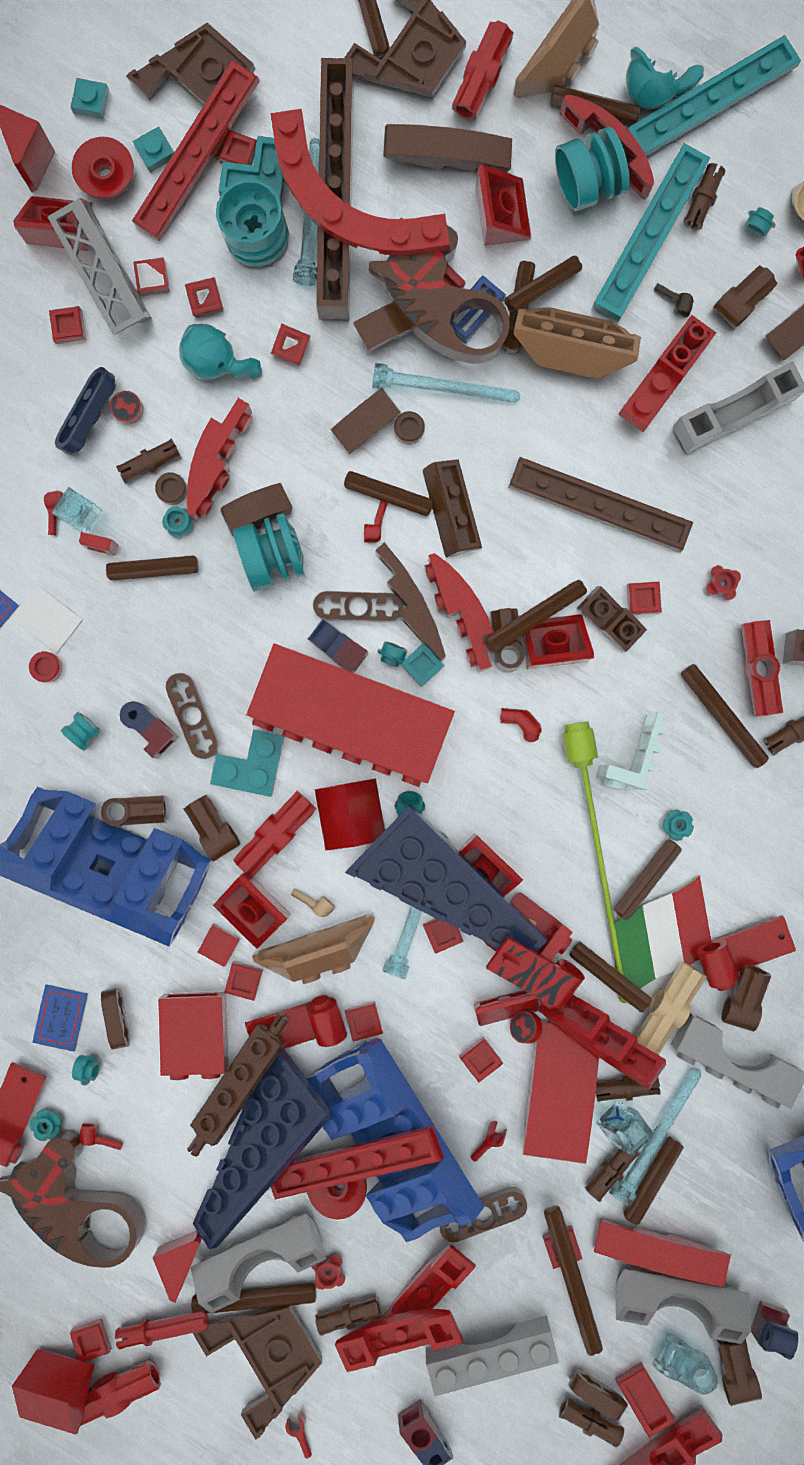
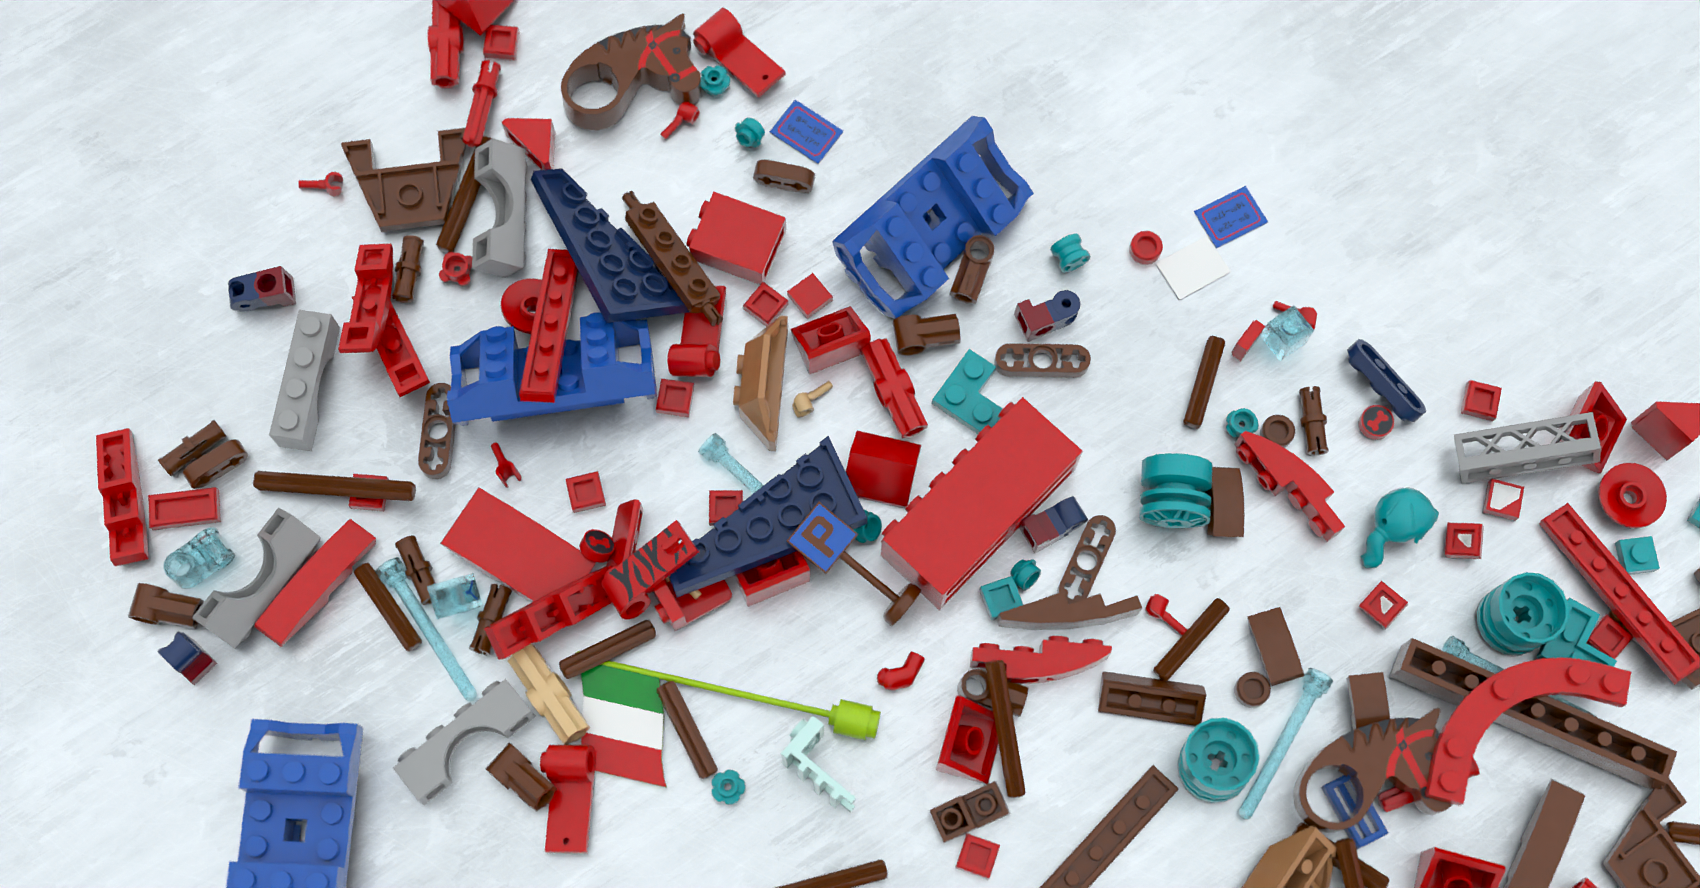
camera: 115 degrees right, 15 degrees down
none -> piece [786,502,921,626]
none -> teal wheel [1177,718,1260,803]

